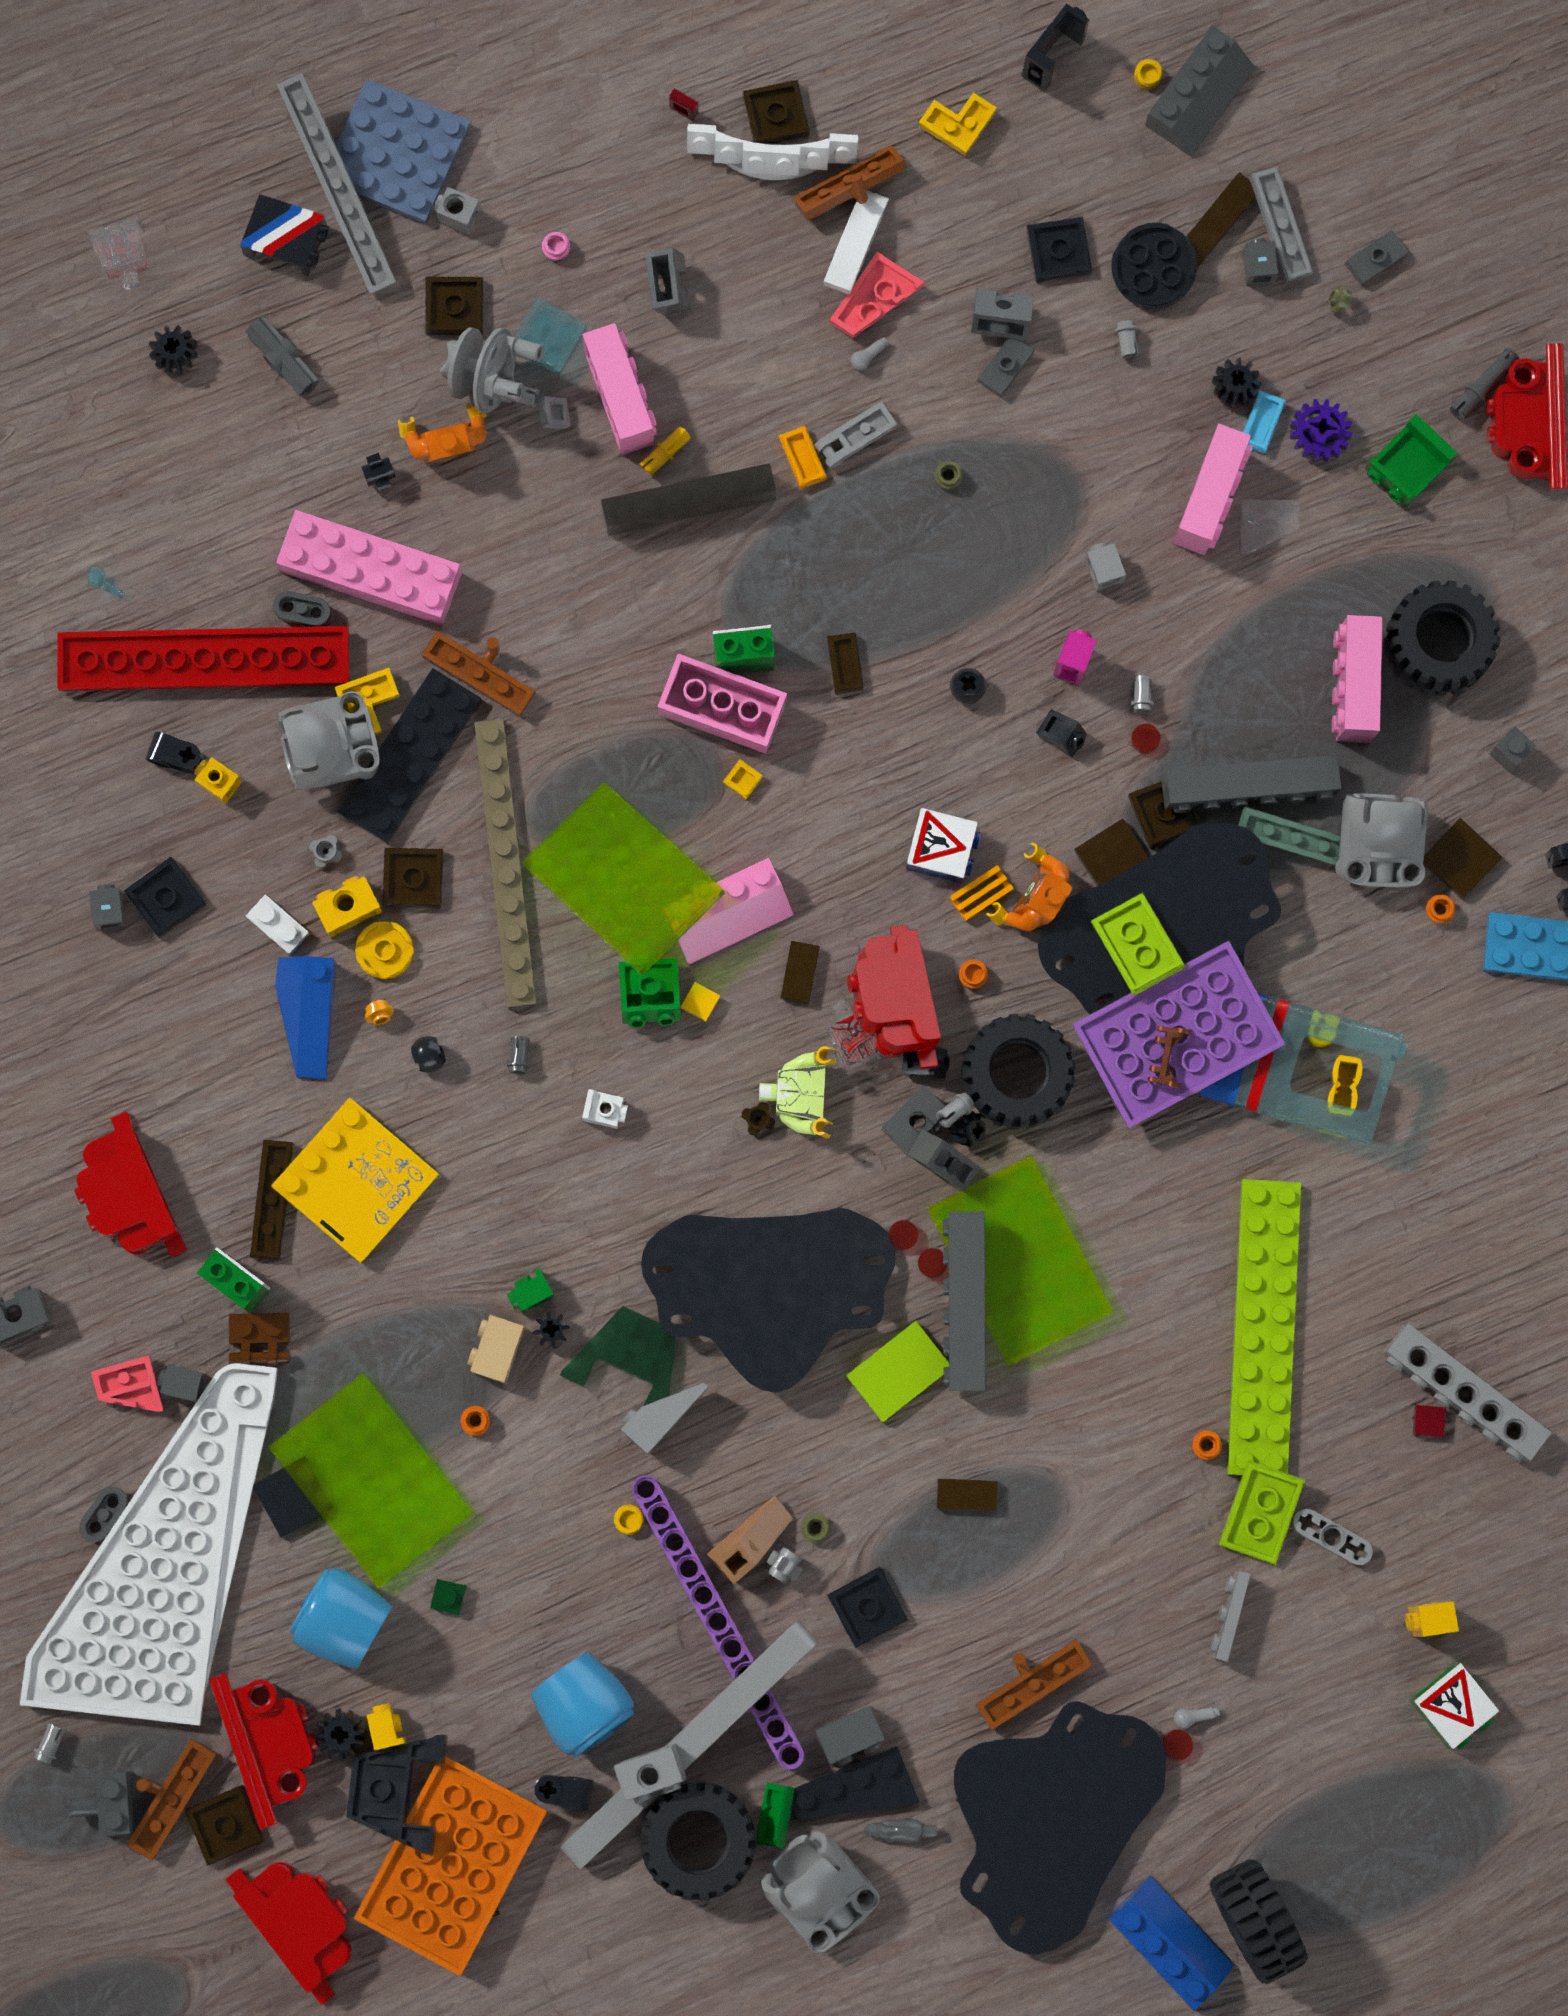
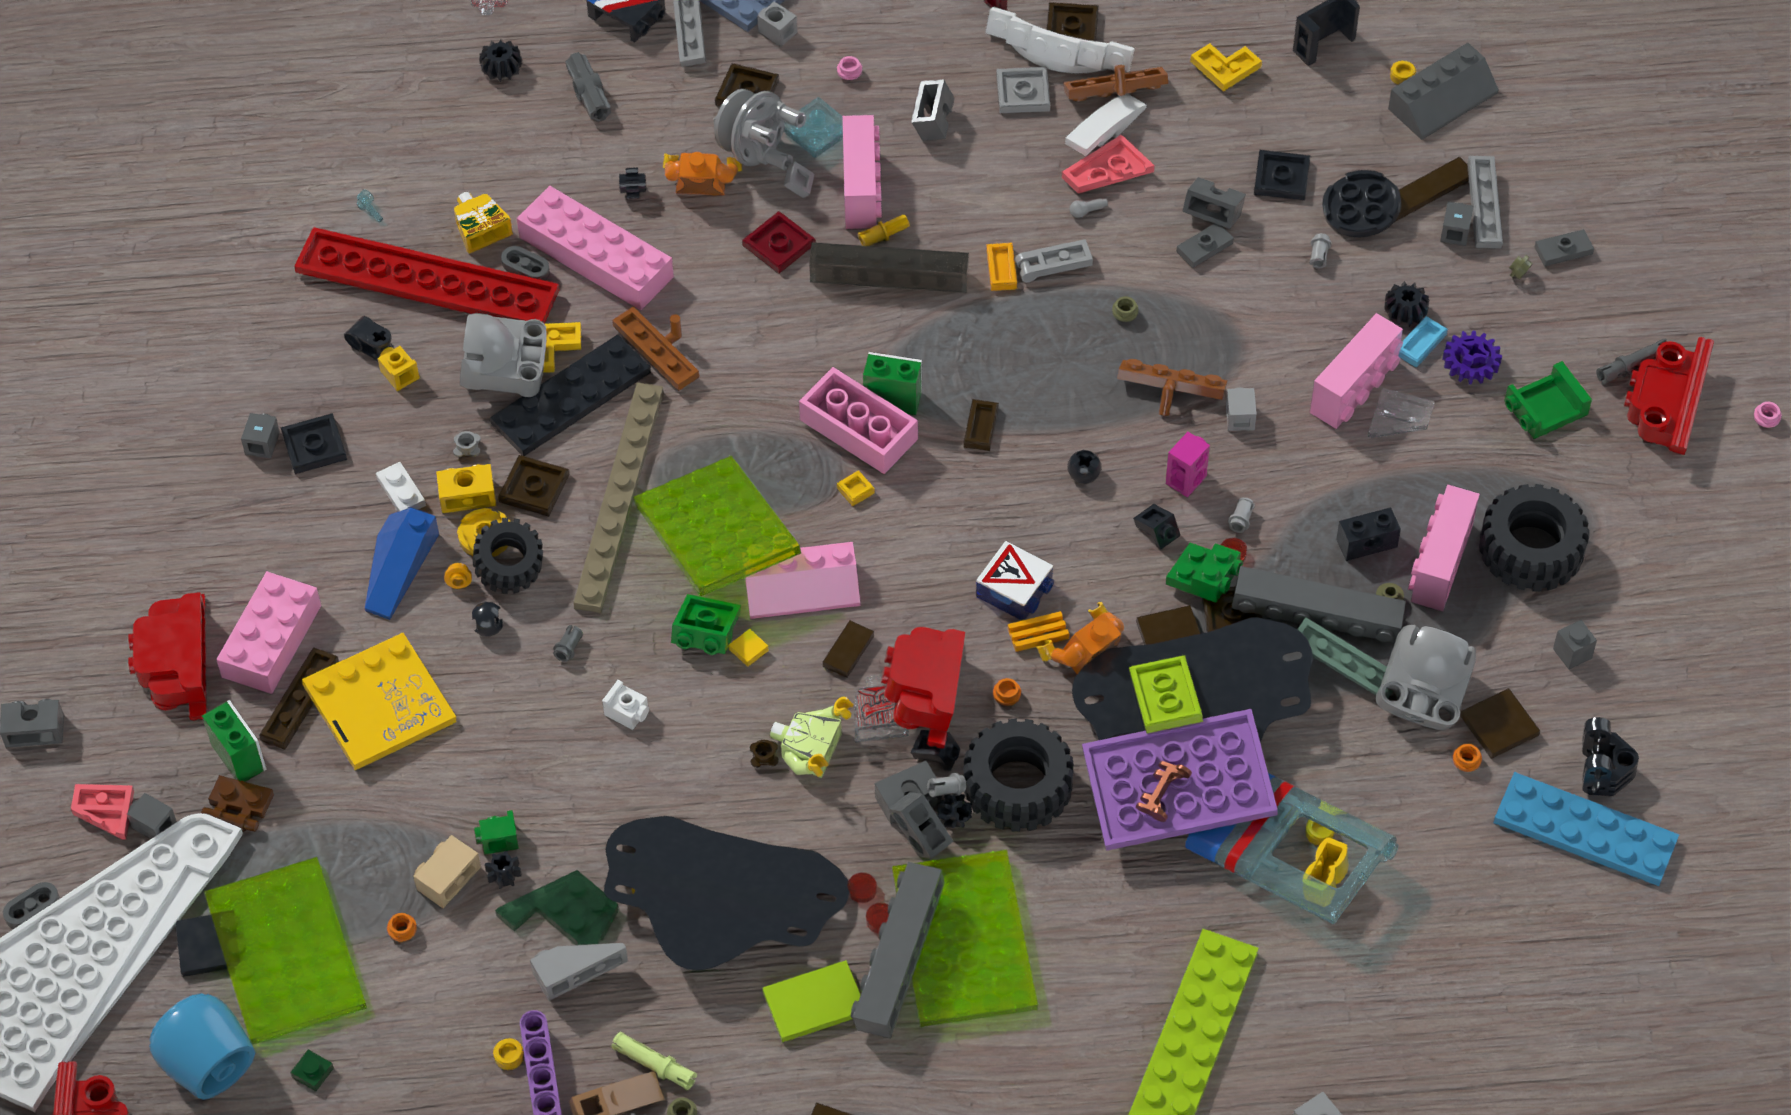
camera: 25 degrees right, 25 degrees down
none -> bright pink brick [216,571,321,694]
none -> torso [454,192,513,254]
none -> black tyre [473,518,543,594]
none -> yellowish green pin [611,1032,697,1090]
none -> dark red tile [742,211,816,274]
none -> light grey tile [996,67,1050,113]
none -> dark orange plate [1117,359,1228,416]
none -> green plate [1166,542,1243,603]
none -> black brick [1336,507,1401,561]
none -> olive plate [1376,583,1404,600]

